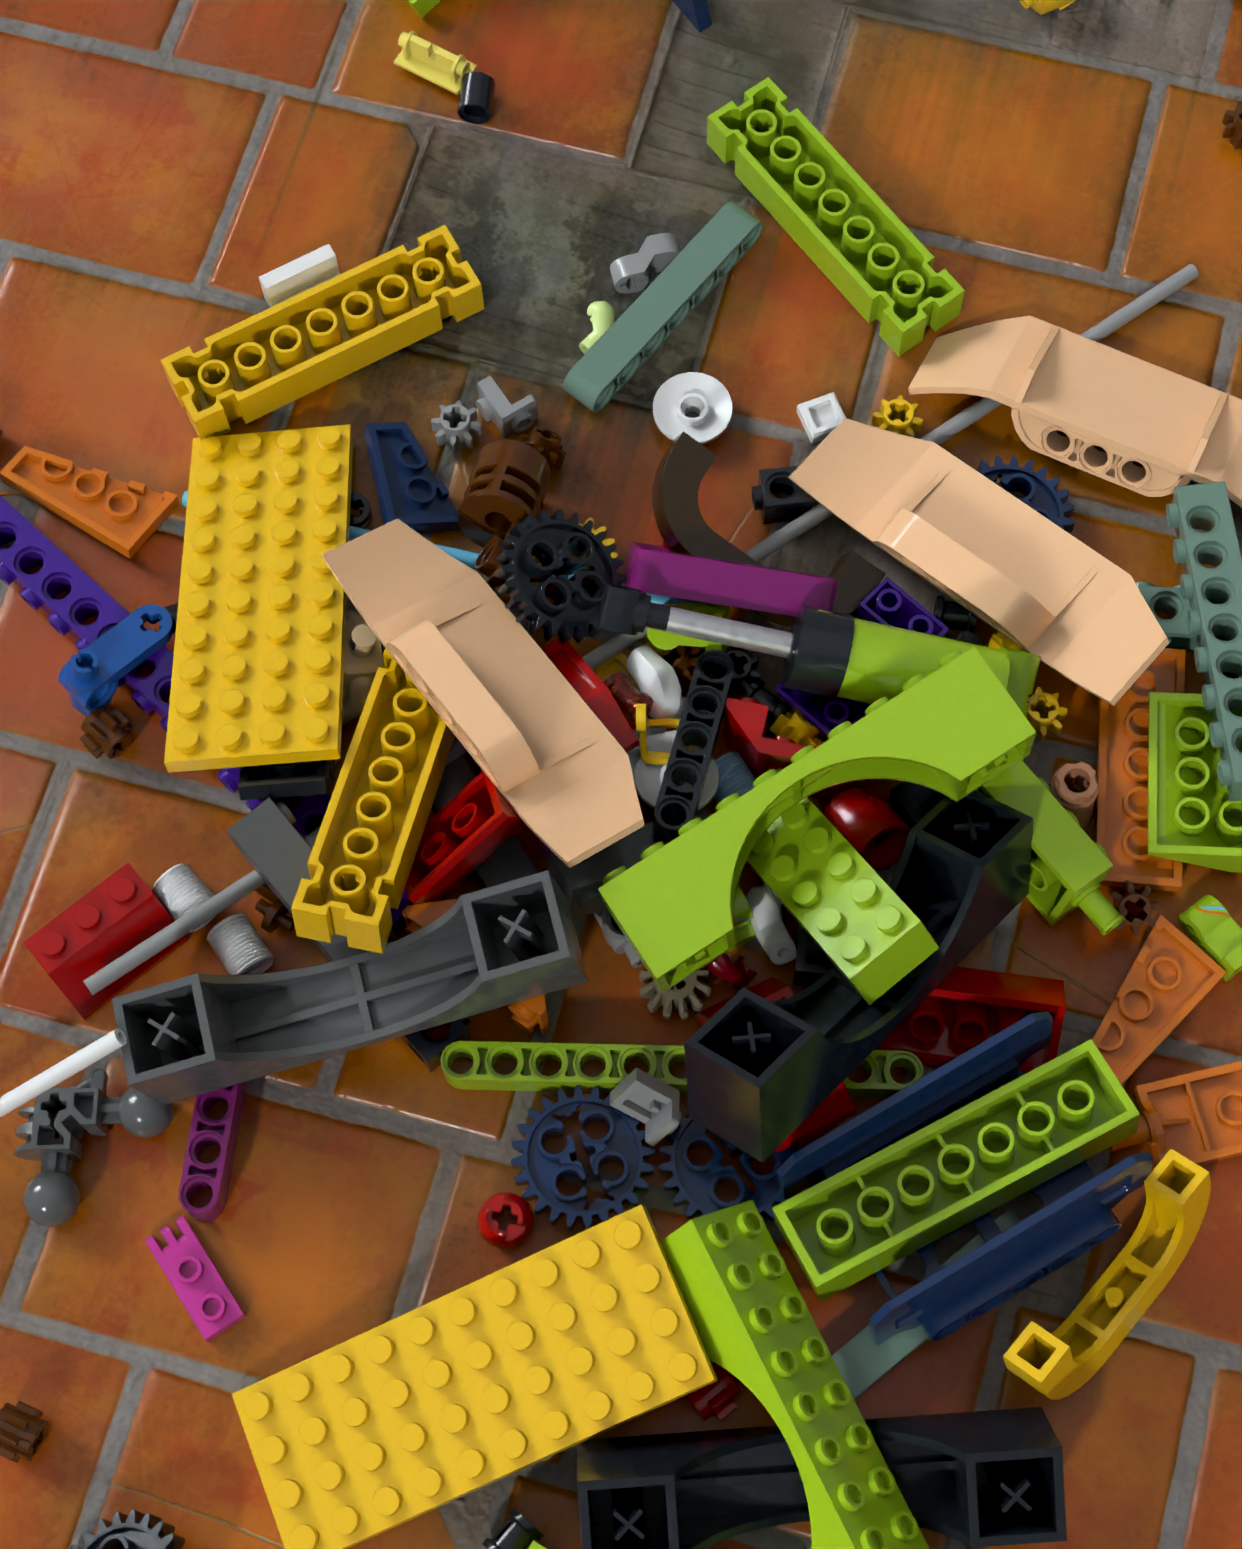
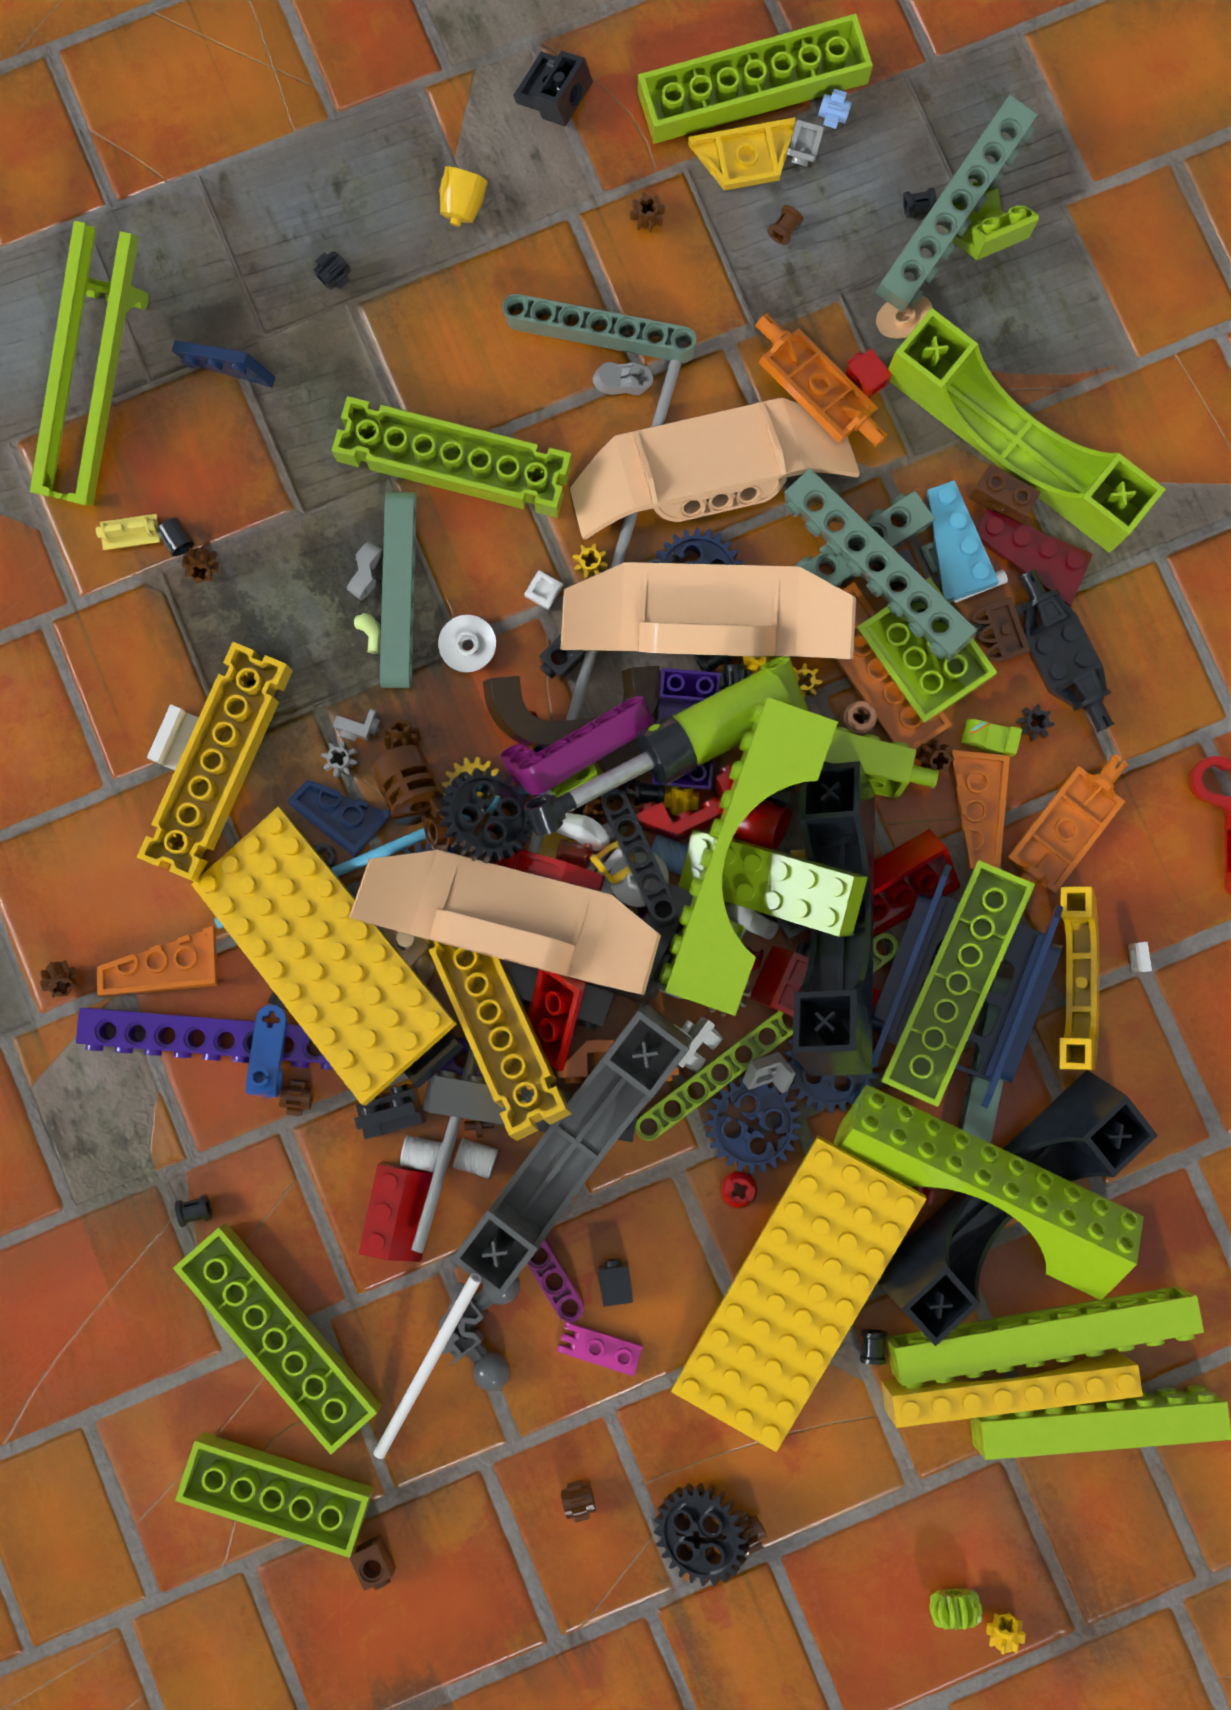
camera: 40 degrees left, 15 degrees up
none -> reddish brown gear [182,546,219,583]
none -> black brick [354,1084,426,1139]
none -> sand green beam [502,294,696,363]
none -> light grey piece [592,362,653,395]
none -> black brick [599,1258,633,1307]
none -> white hips [673,1016,723,1072]
none -> white tile [1128,942,1152,973]

